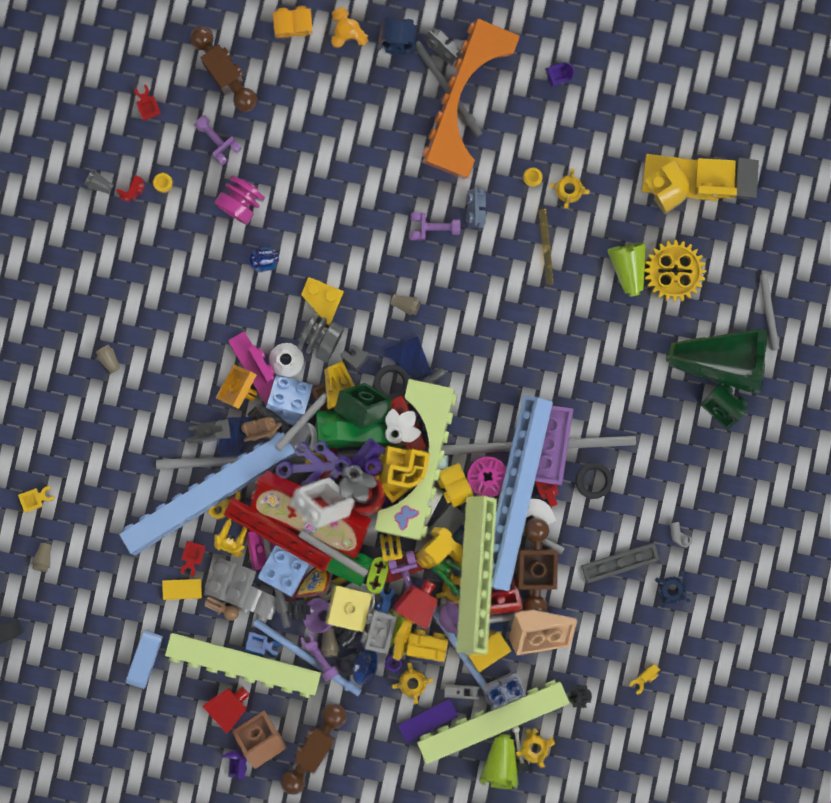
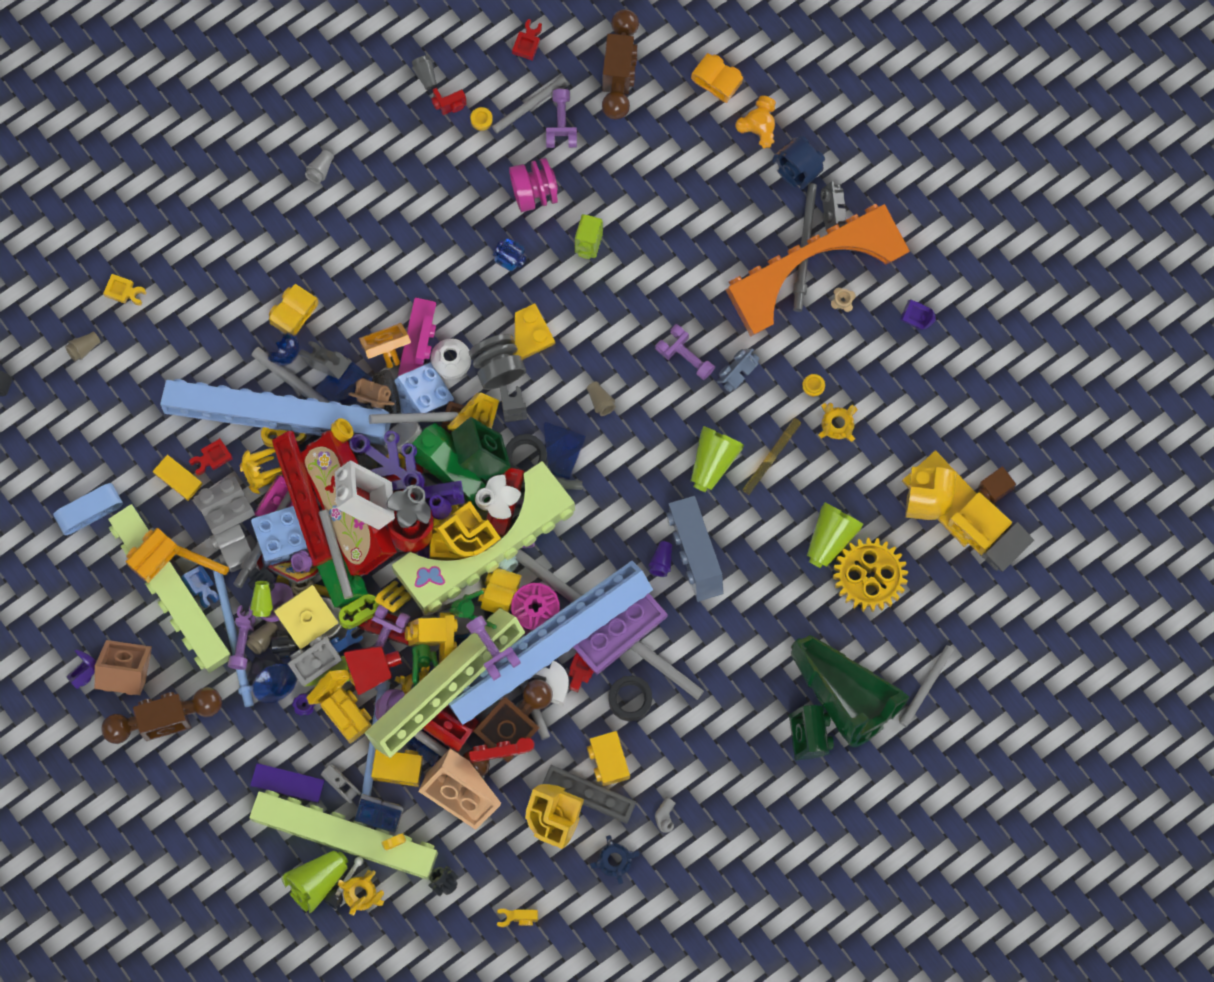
camera: 40 degrees right, 10 degrees down
dark tan cone [96,344,120,374] -> none
red torso [202,686,250,733] -> none
medium nougat axle [205,596,239,621] -> none
yellow piece [392,663,433,704] -> none
none -> light orange brick [125,528,180,583]
none -> light orange bar [176,546,229,575]
none -> lime cone [250,581,273,617]
none -> clear blue hair [268,332,300,366]
none -> yellow brick [269,284,319,338]
none -> medium lavender plate [291,550,312,572]
none -> light grey cone [305,150,334,184]
none -> yellow tile [331,418,353,442]
none -> yellow tile [381,833,406,851]
none -> green plant [449,590,497,629]
none -> medium lavender bar [466,616,521,681]
none -> red hinge [469,737,535,763]
none -> light grey bar [492,76,567,133]
none -> yellow brick [525,784,584,849]
none -> lime brick [574,214,603,259]
none -> yellow brick [587,731,630,787]
none -> dark purple cone [649,541,673,577]
none -> sand blue wedge [666,496,724,602]
none -> lime cone [691,426,744,492]
none -> tan plate [831,288,856,312]
none -> reddish brown brick [978,466,1016,504]

